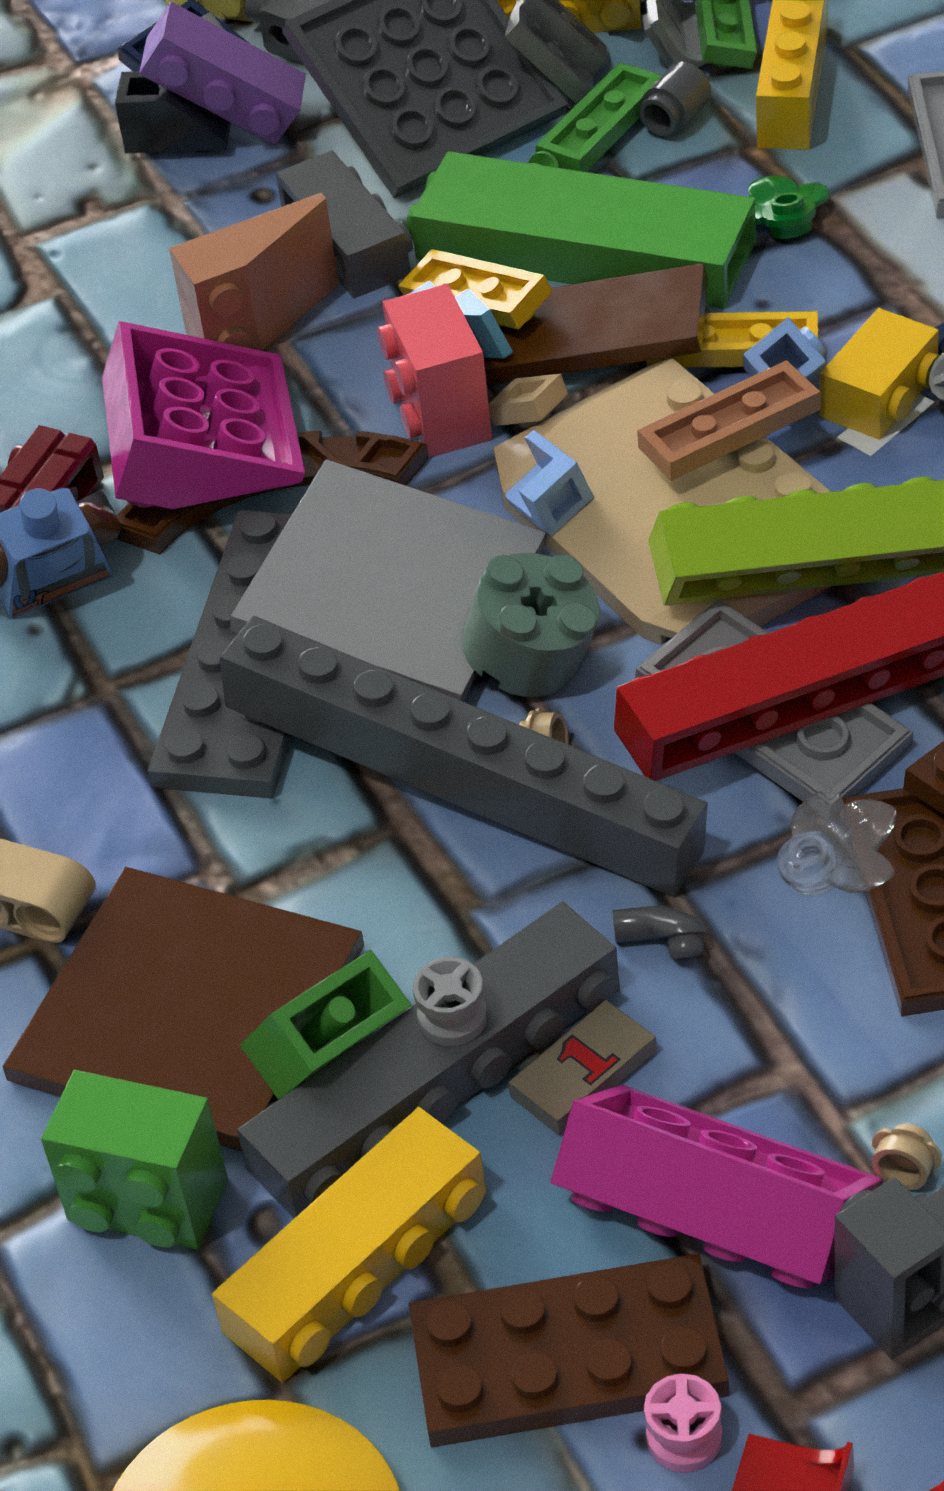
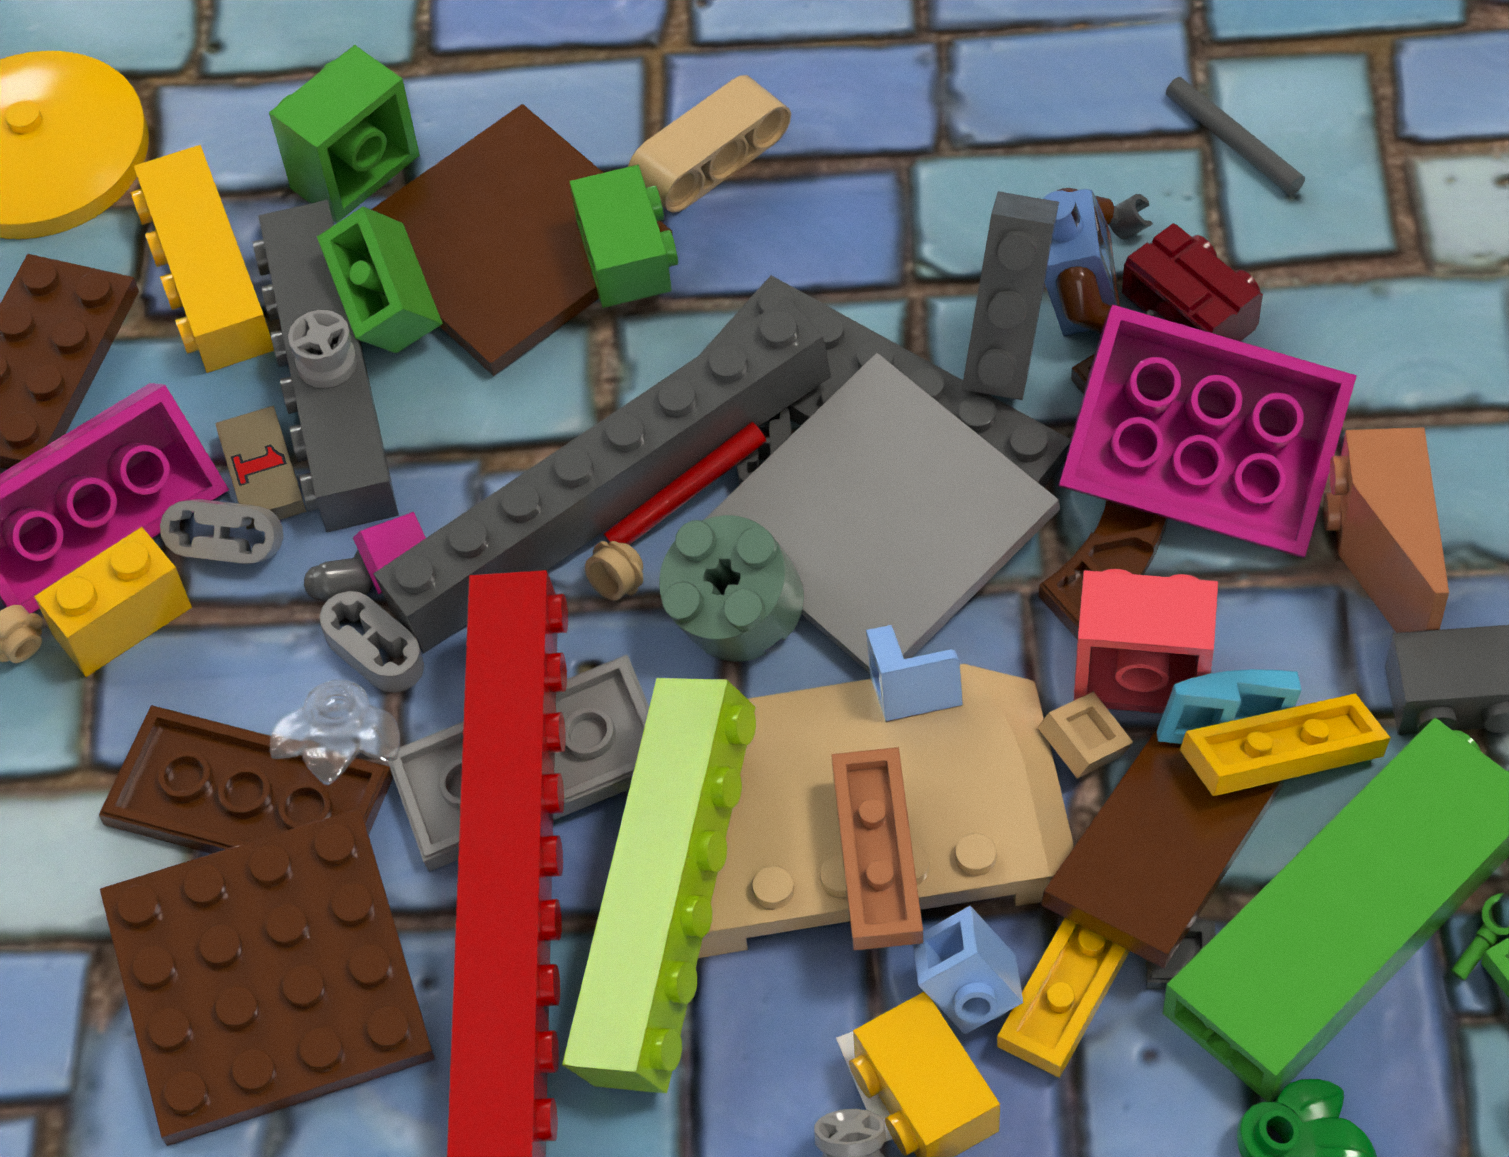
camera: 115 degrees right, 10 degrees up
none -> yellow brick [34,527,192,677]
none -> light grey beam [160,499,283,564]
none -> light grey beam [319,591,424,693]
none -> dark pink tile [353,512,426,594]
none -> bright green brick [569,164,678,308]
none -> dark grey brick [962,191,1059,400]

